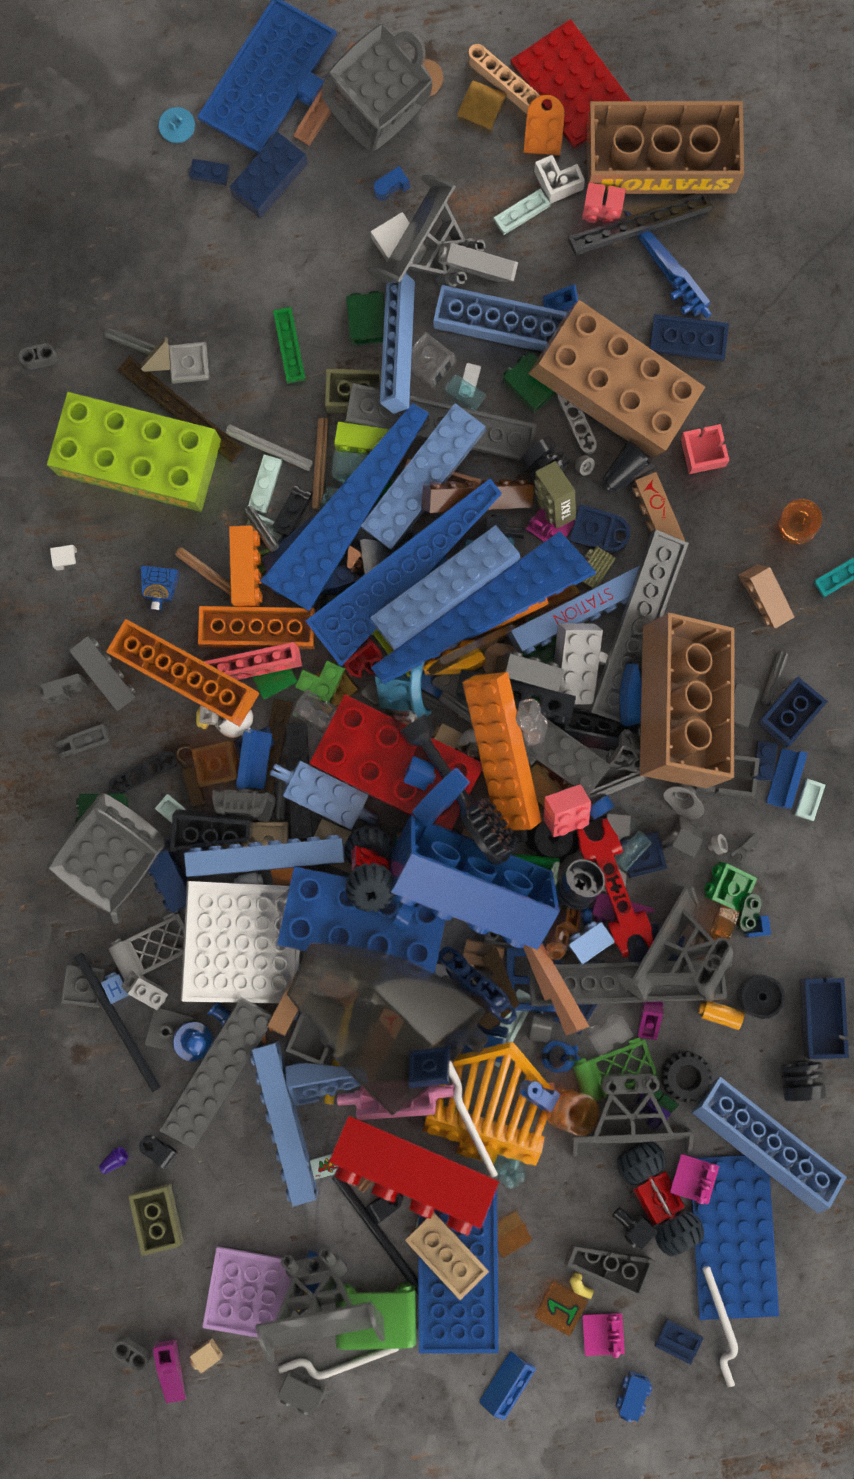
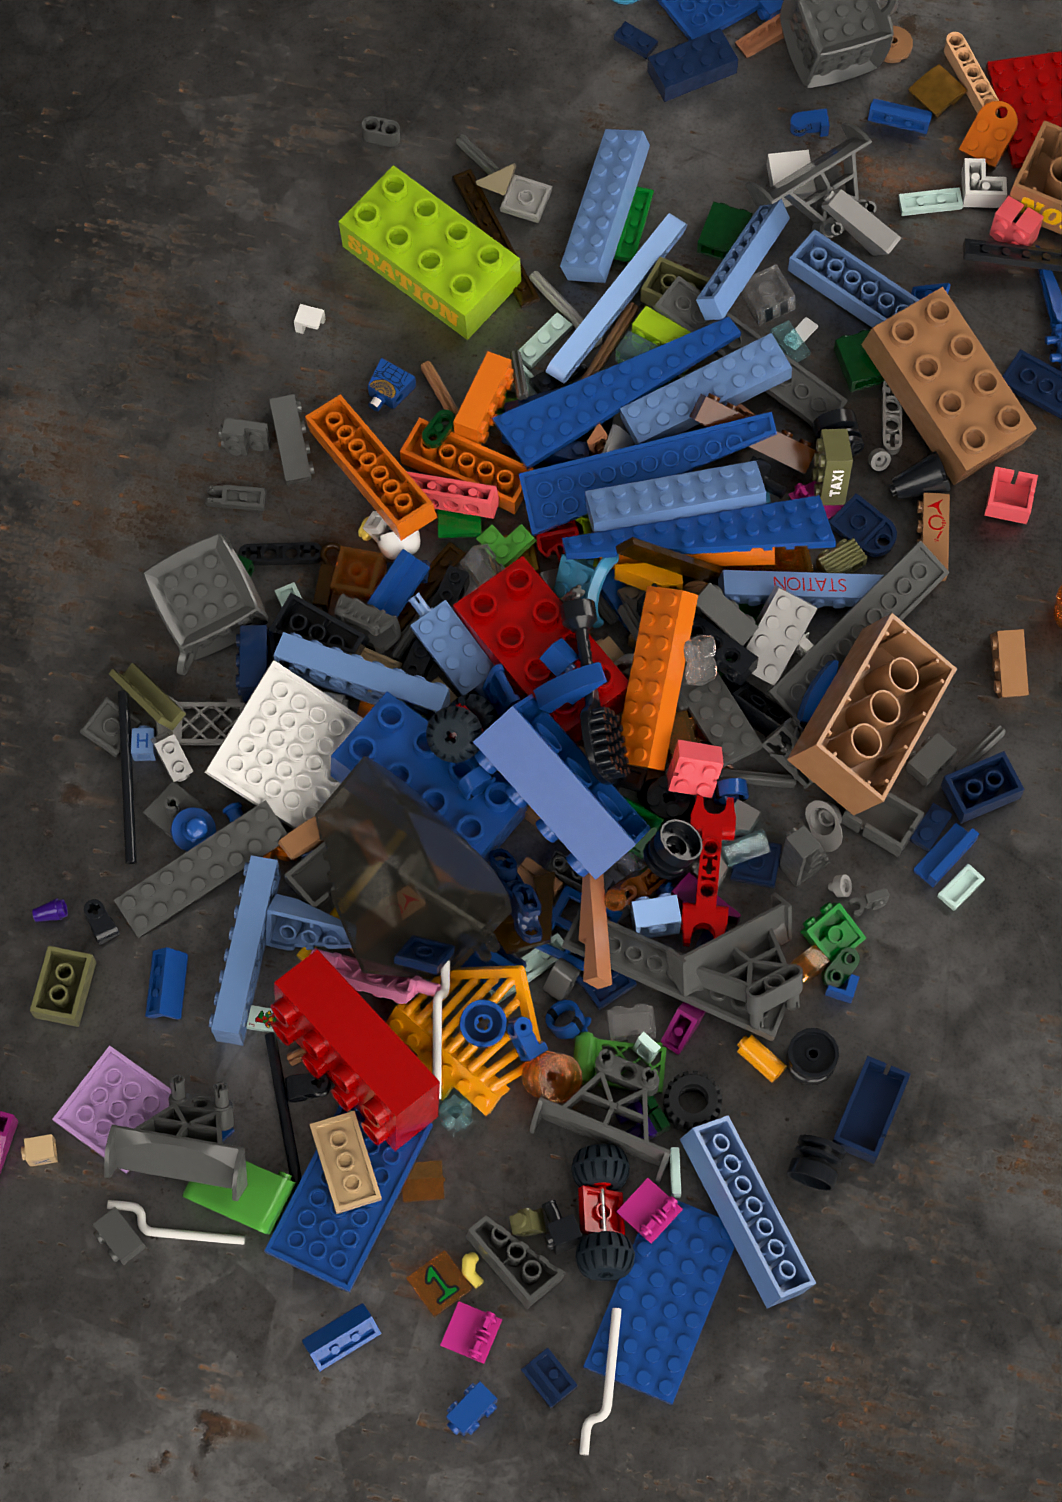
camera: 20 degrees right, 15 degrees down
none -> olive fence [109,663,186,731]
none -> blue panel [145,947,188,1020]
none -> dark green plate [422,410,455,448]
none -> blue brick [460,1000,507,1048]
none -> blue plate [482,664,521,718]
none -> olive brick [509,1208,546,1237]
none -> light blue beam [546,213,687,384]
none -> medium blue brick [560,129,650,283]
none -> light aqua tile [632,1031,661,1064]
none -> light aqua tile [669,1147,681,1199]
none -> blue panel [868,99,932,134]

